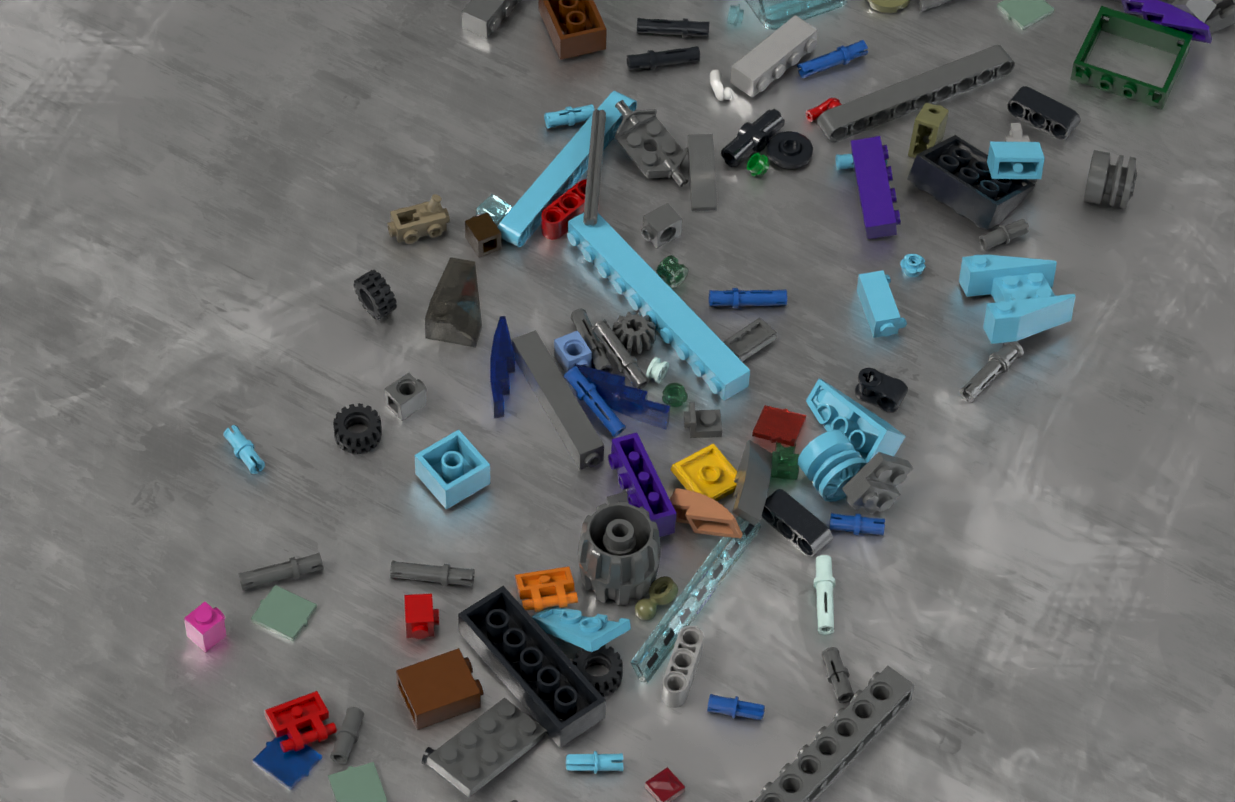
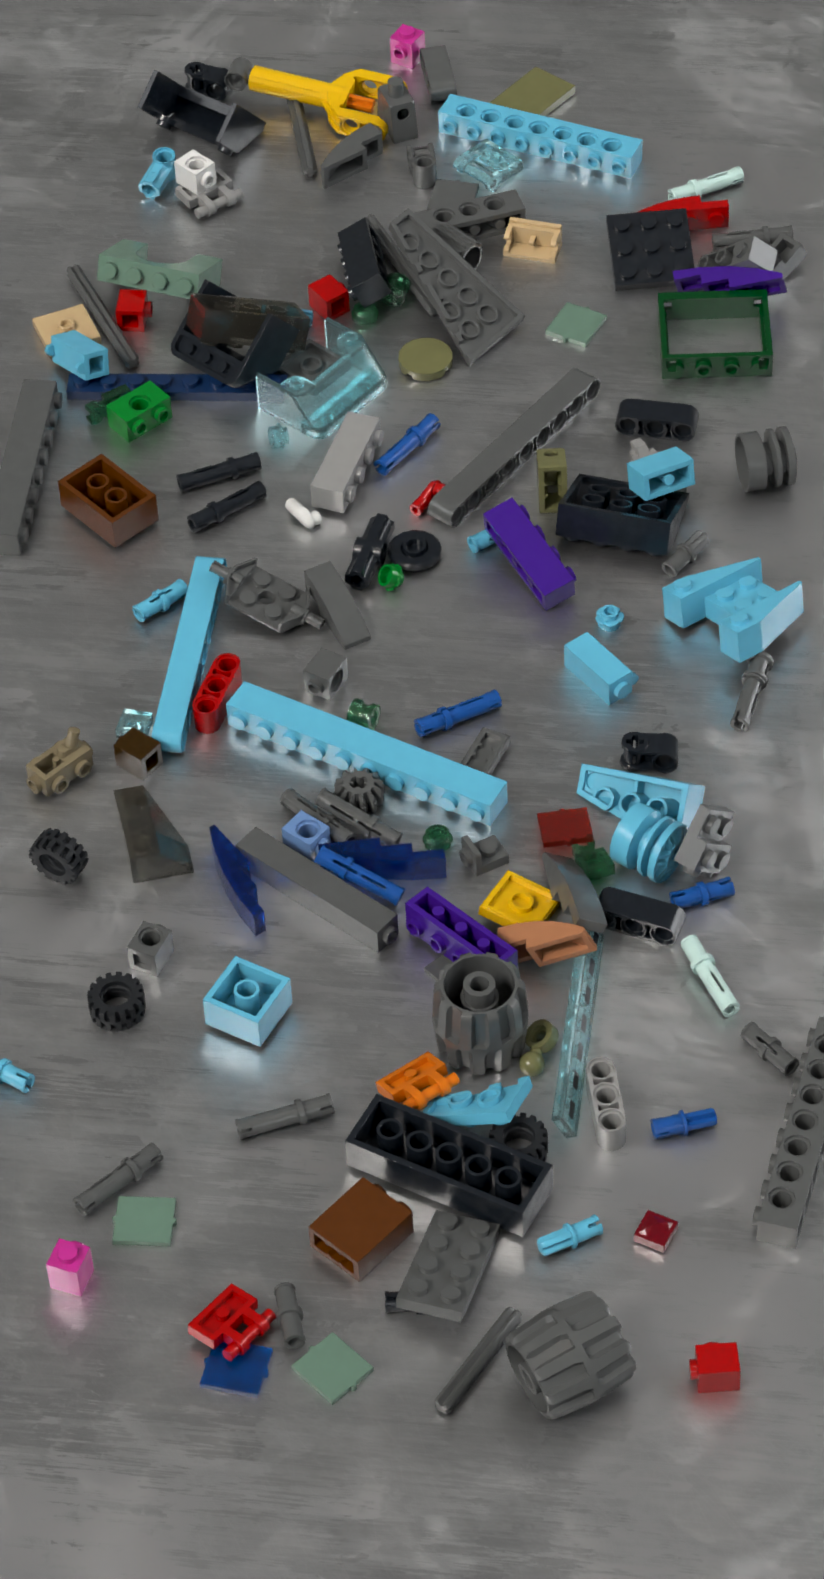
camera: 20 degrees left, 5 degrees down
red brick [404,593,439,639] -> none
dark grey axle [583,109,606,226] -> none
light aqua bush [646,357,669,384] -> none

